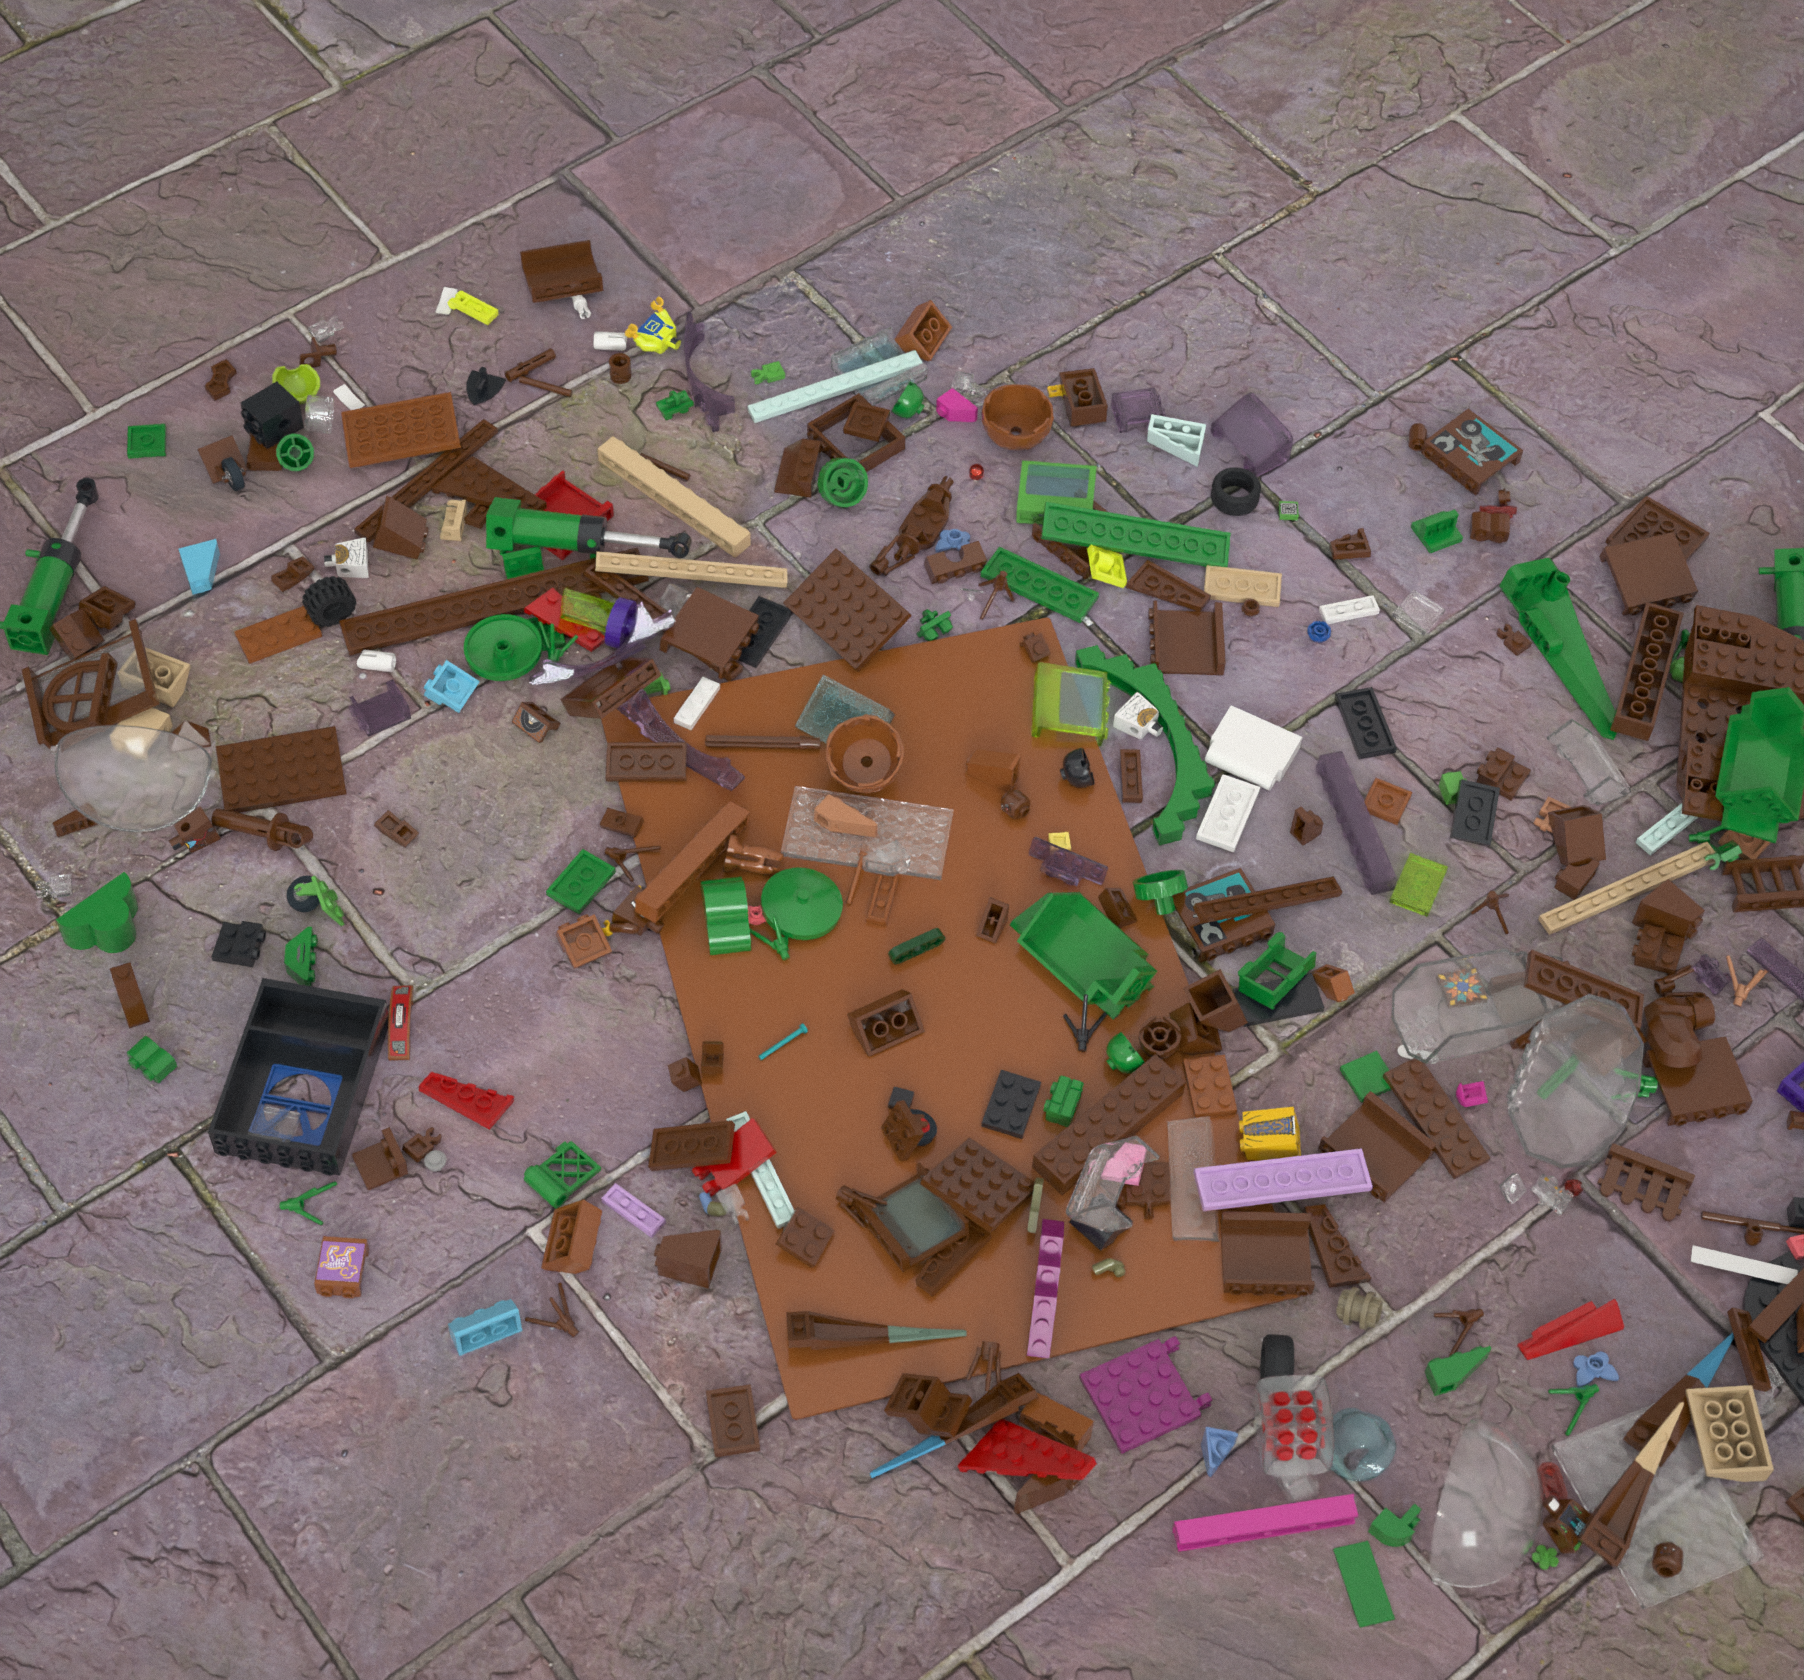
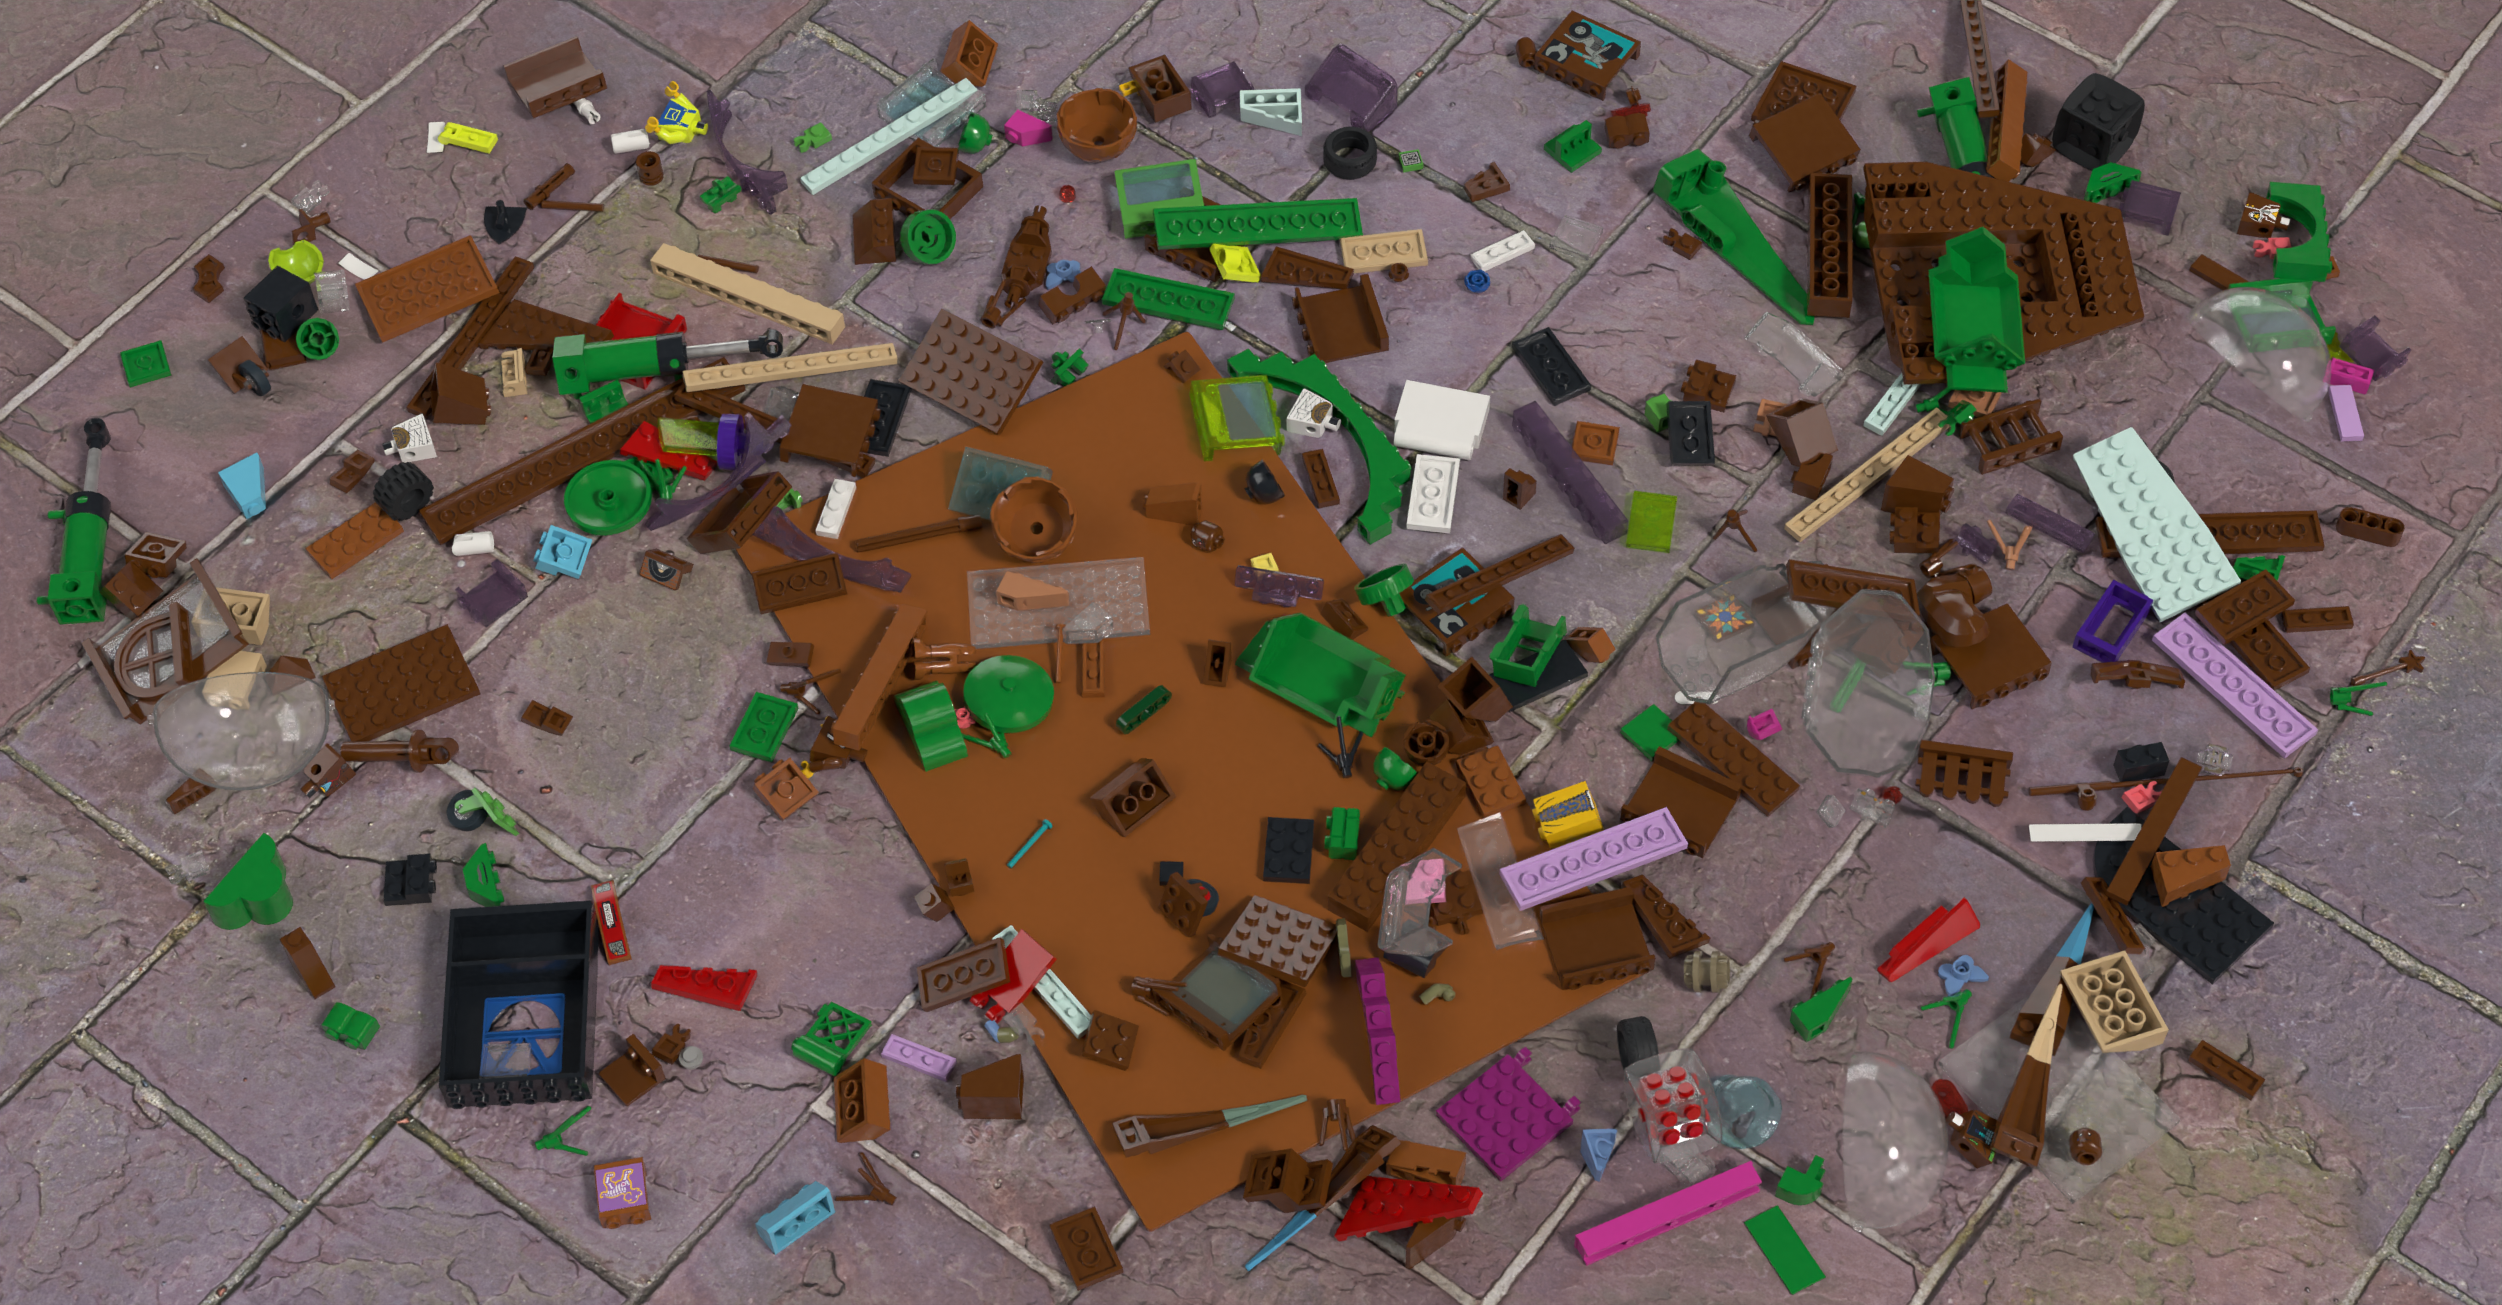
camera: 10 degrees left, 0 degrees up
bright green plant [1532,1545,1559,1570] -> none

